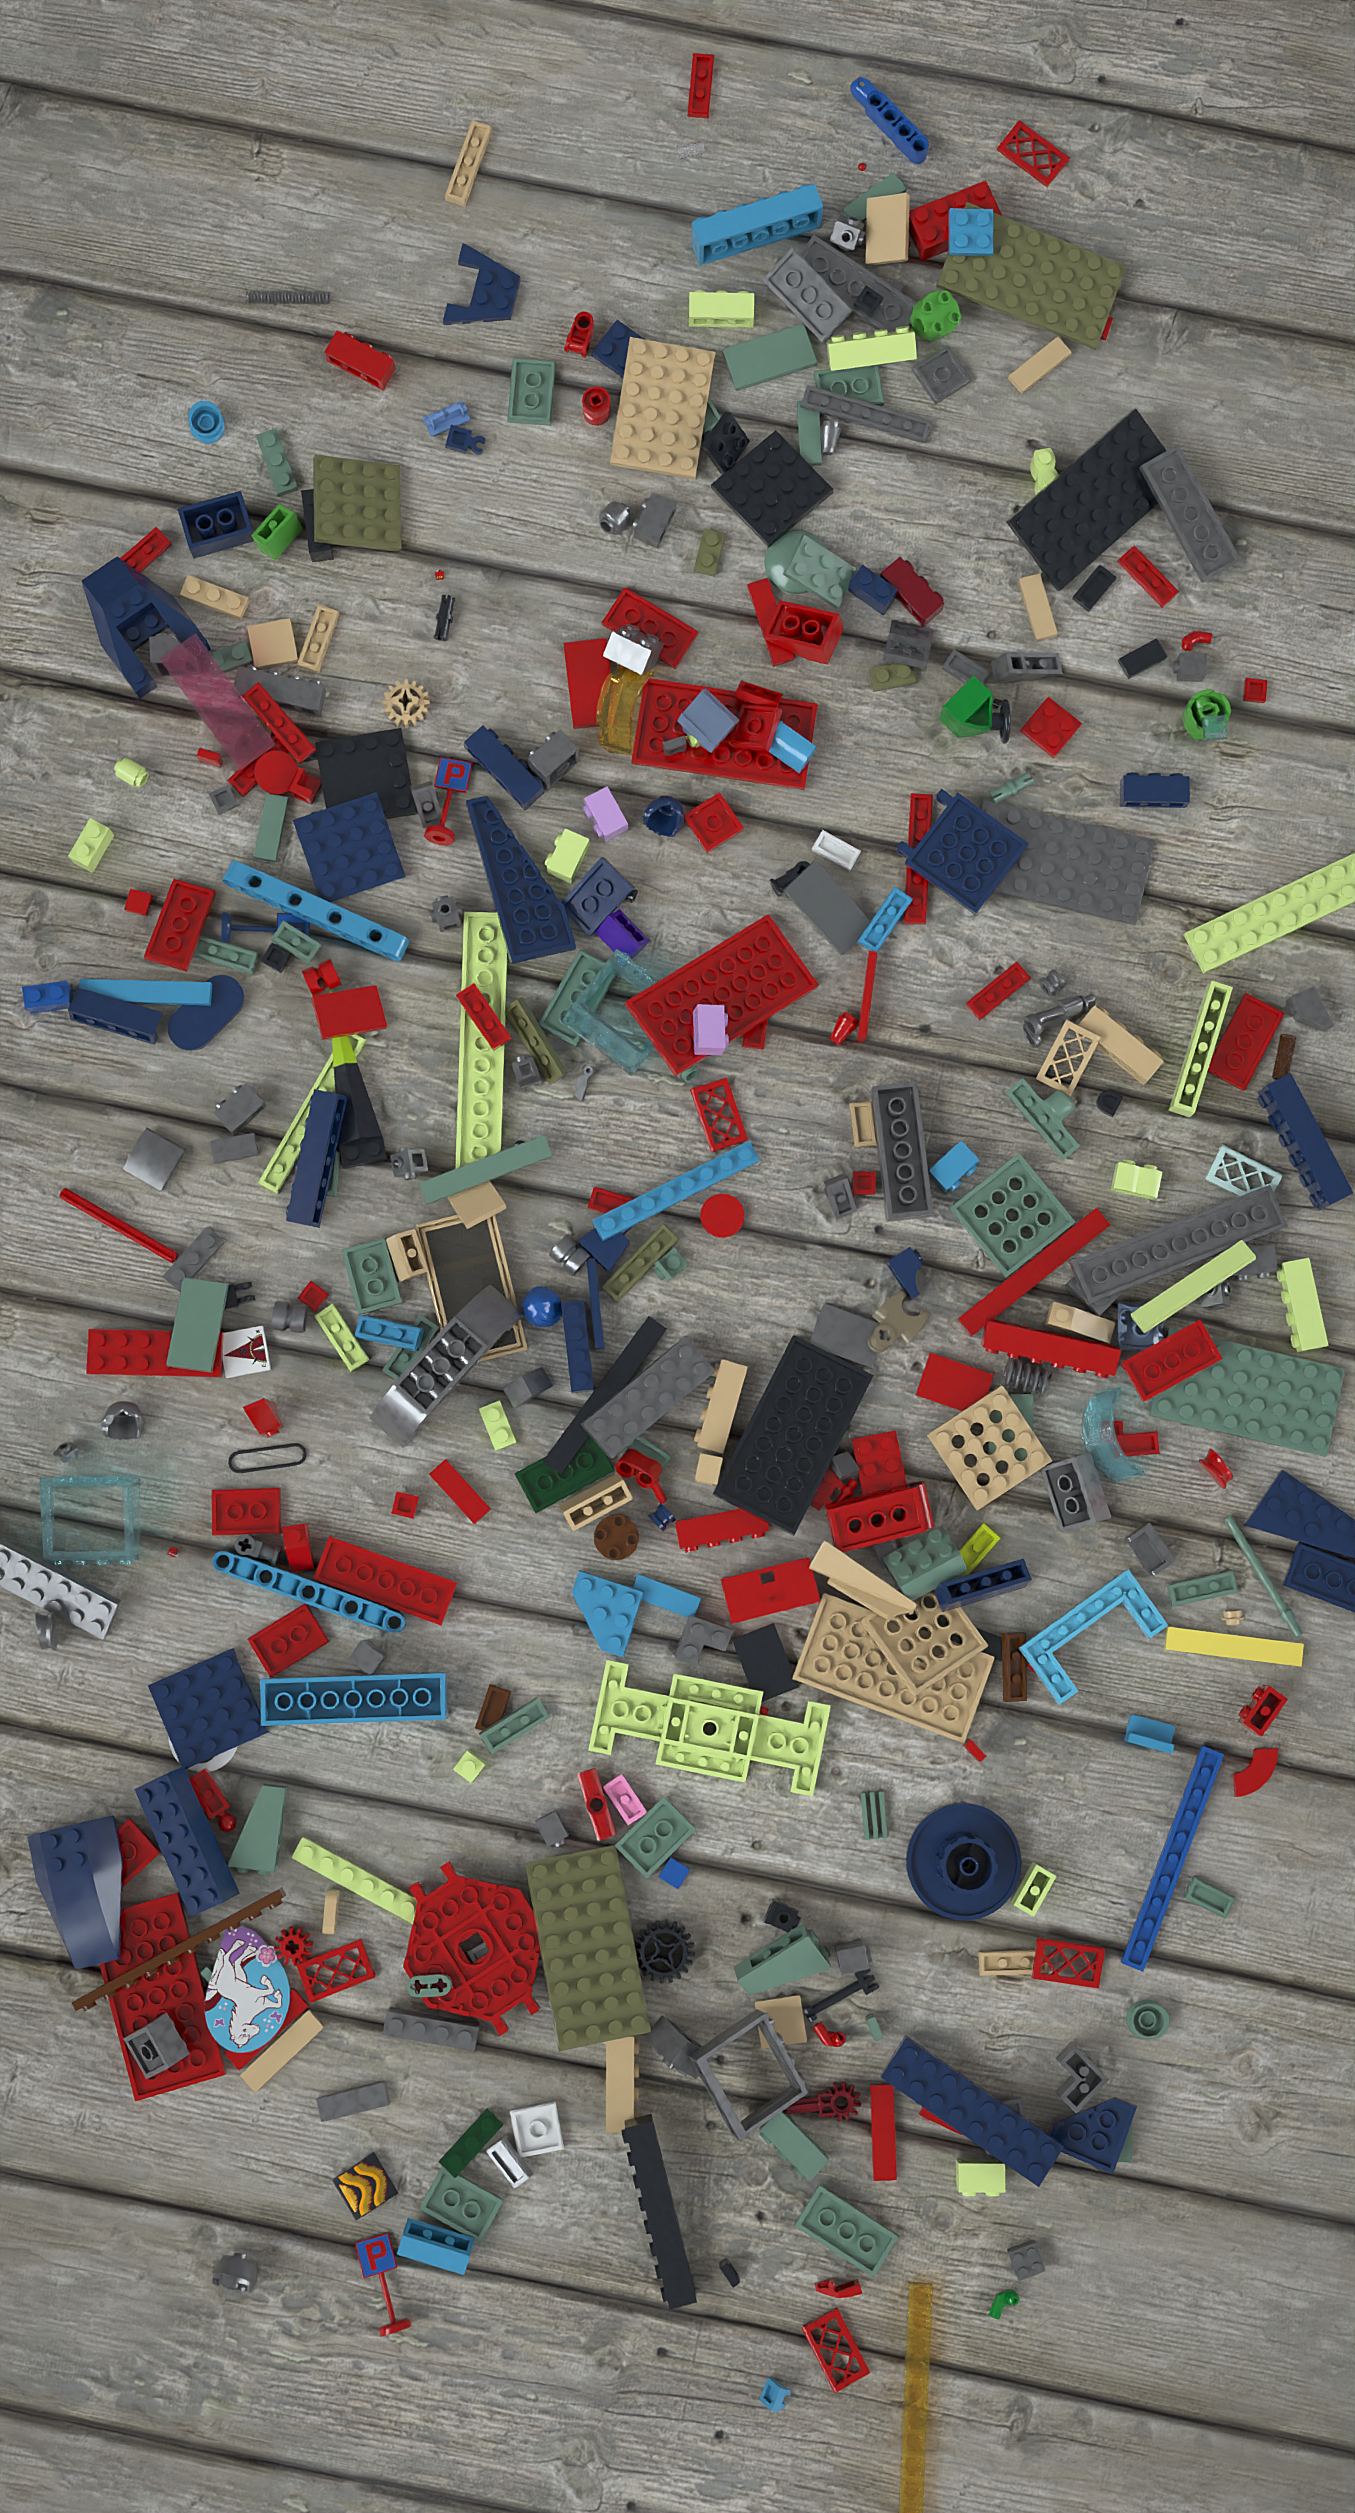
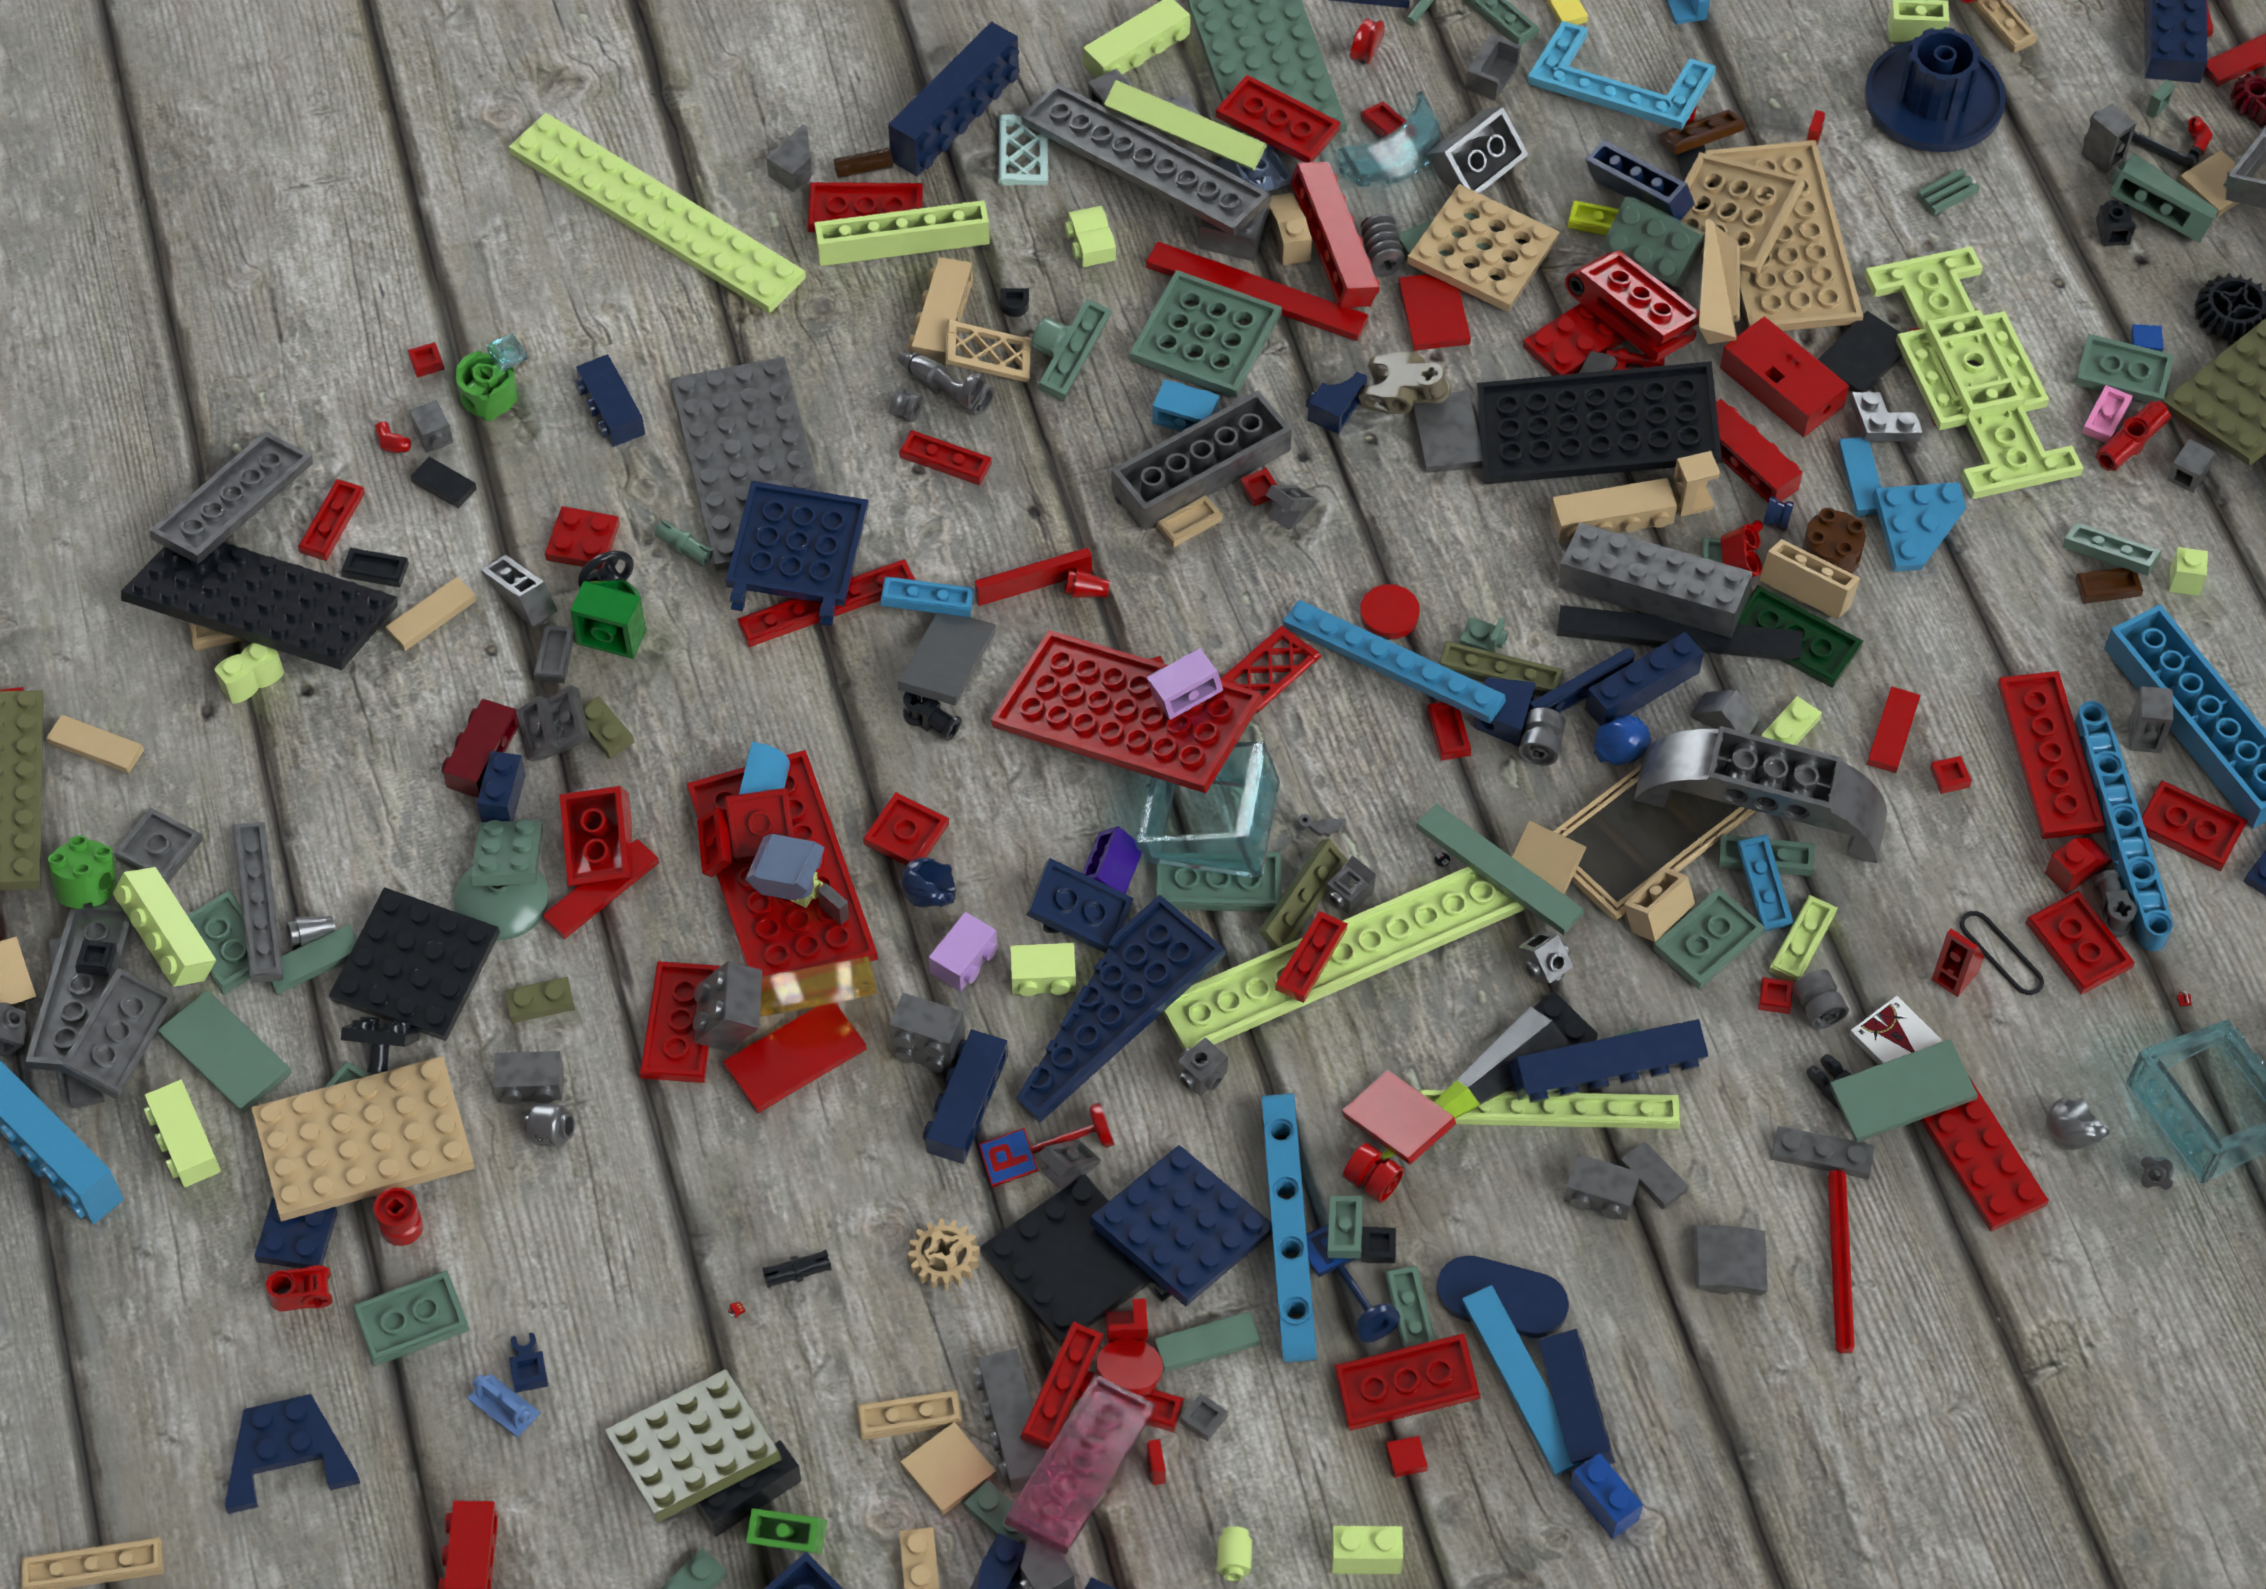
camera: 115 degrees left, 25 degrees down
white tile [812,830,861,871] -> none

